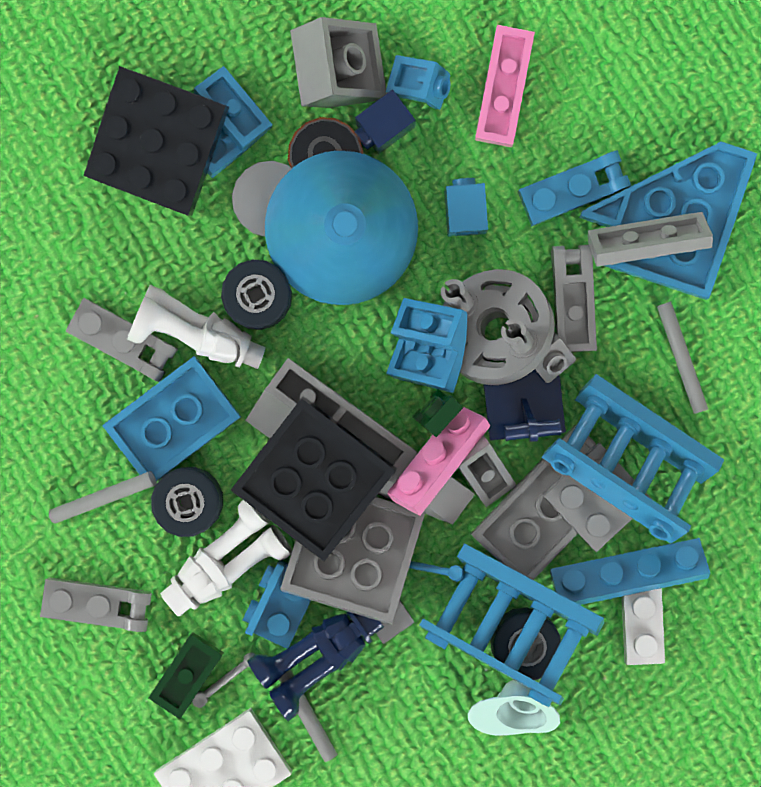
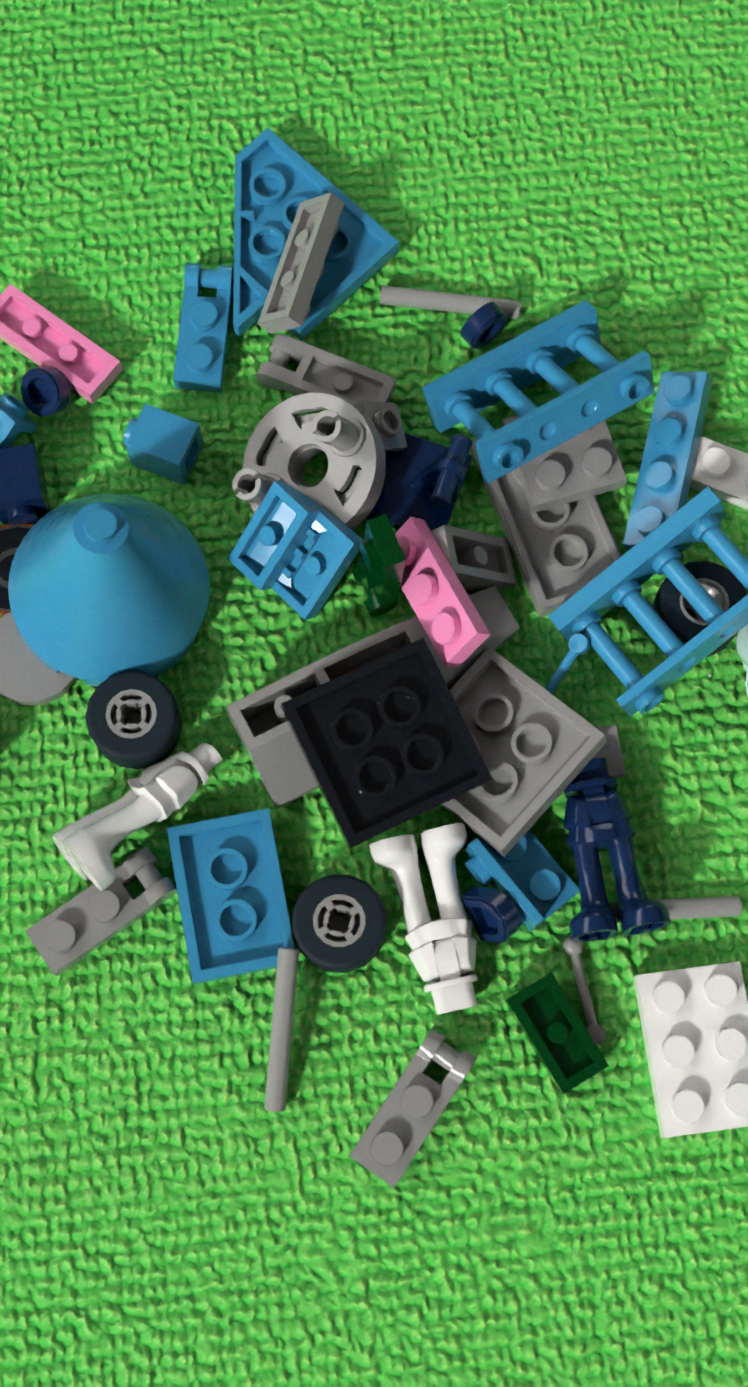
camera: 70 degrees left, 15 degrees down
none -> dark blue tile [21,366,71,416]
none -> dark blue tile [460,302,507,349]
none -> dark blue tile [462,886,521,943]

